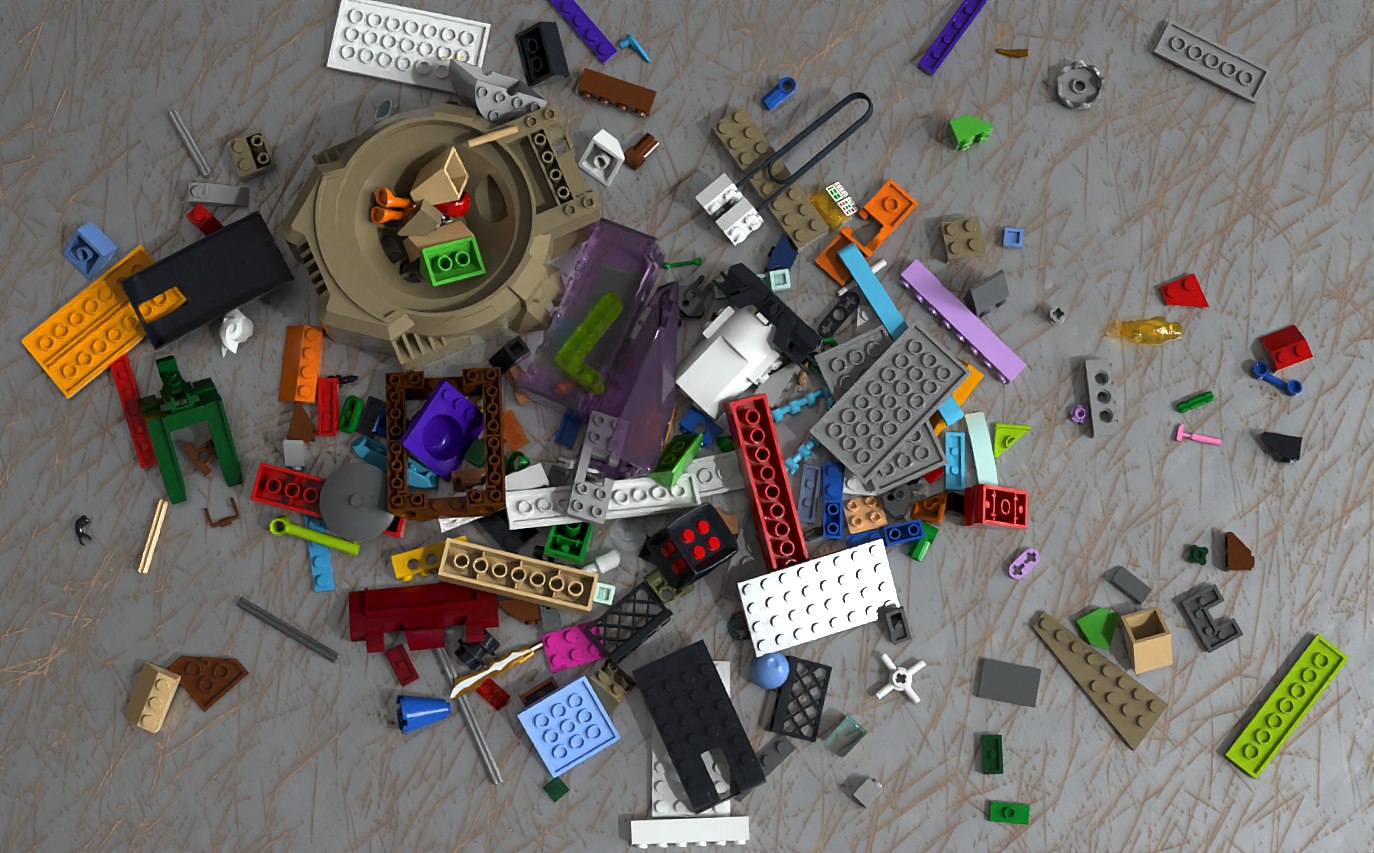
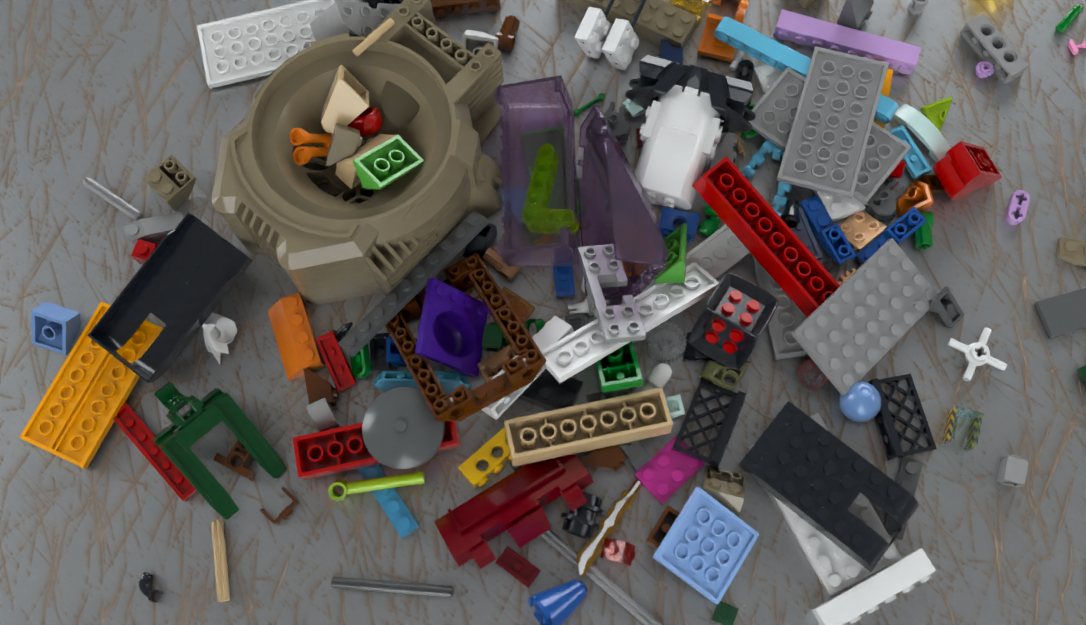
camera: 15 degrees left, 10 degrees down
none -> dark grey plate [338,210,489,357]
none -> black cone [781,199,800,228]

